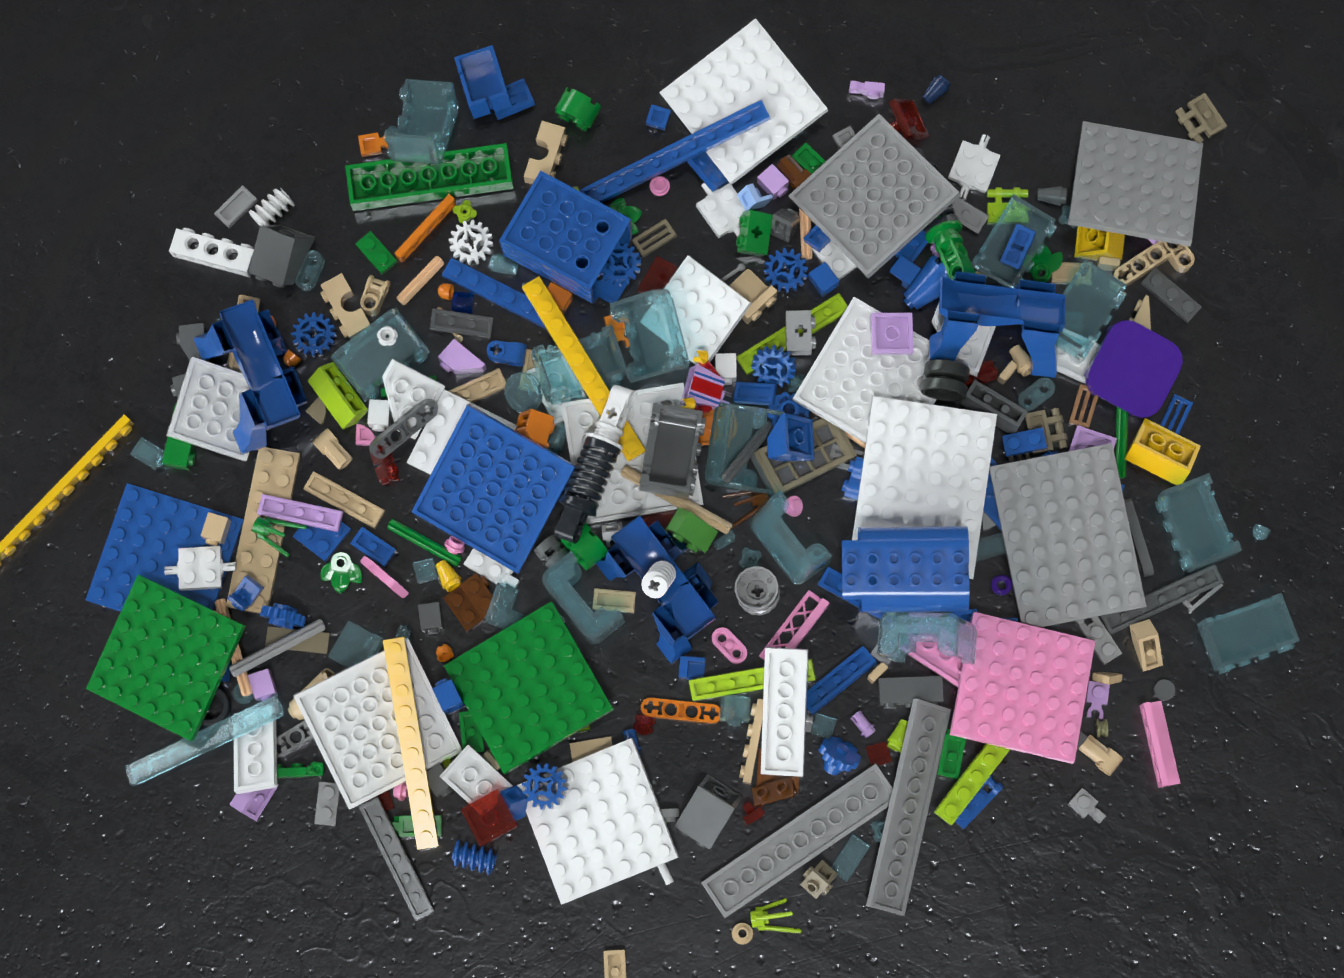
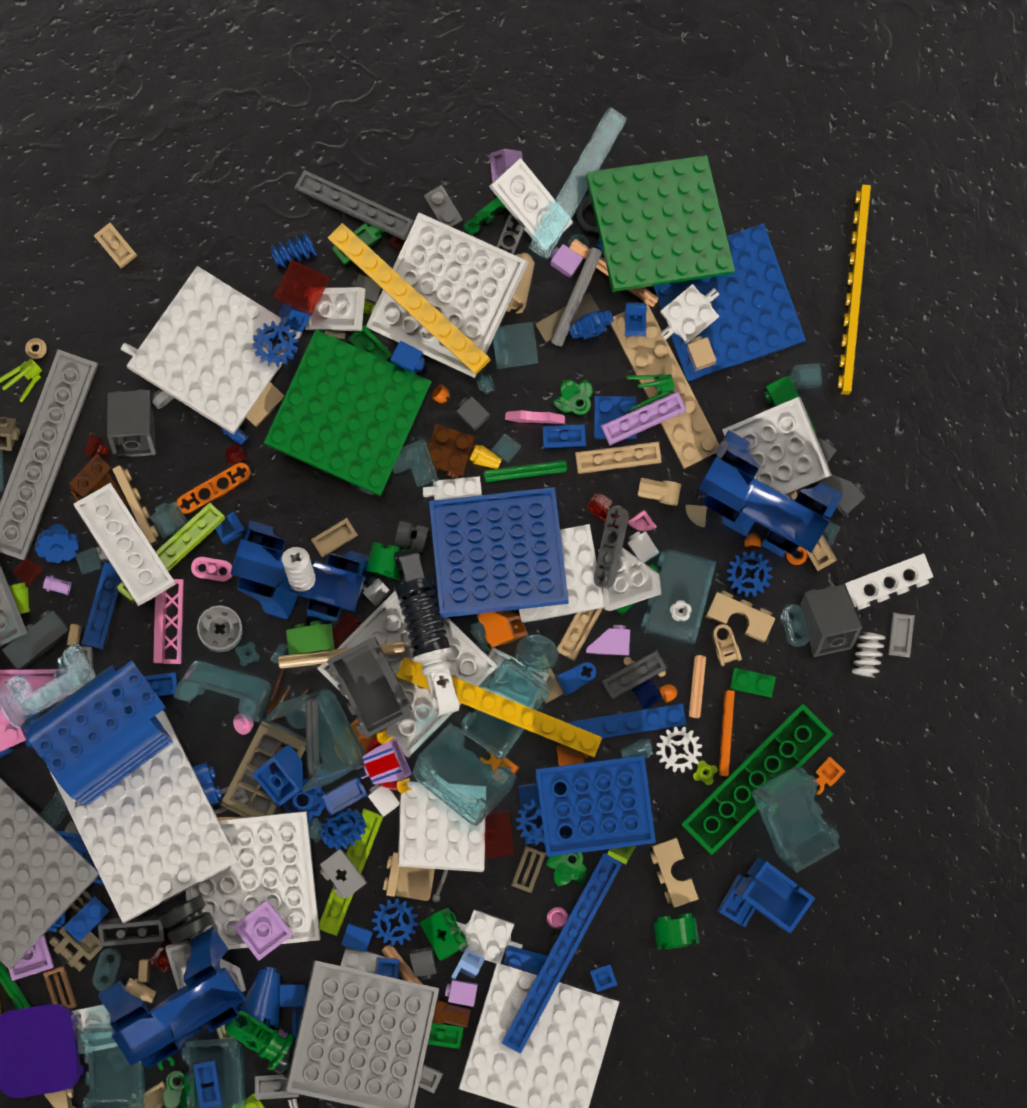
camera: 140 degrees right, 5 degrees up
lime brick [308,362,368,429] -> none
bright pink plate [393,781,408,801] -> none
bright pink plate [445,536,465,554] -> none
clear light blue windscreen [542,551,625,645] -> none
dark purple plate [991,575,1012,596] -> none

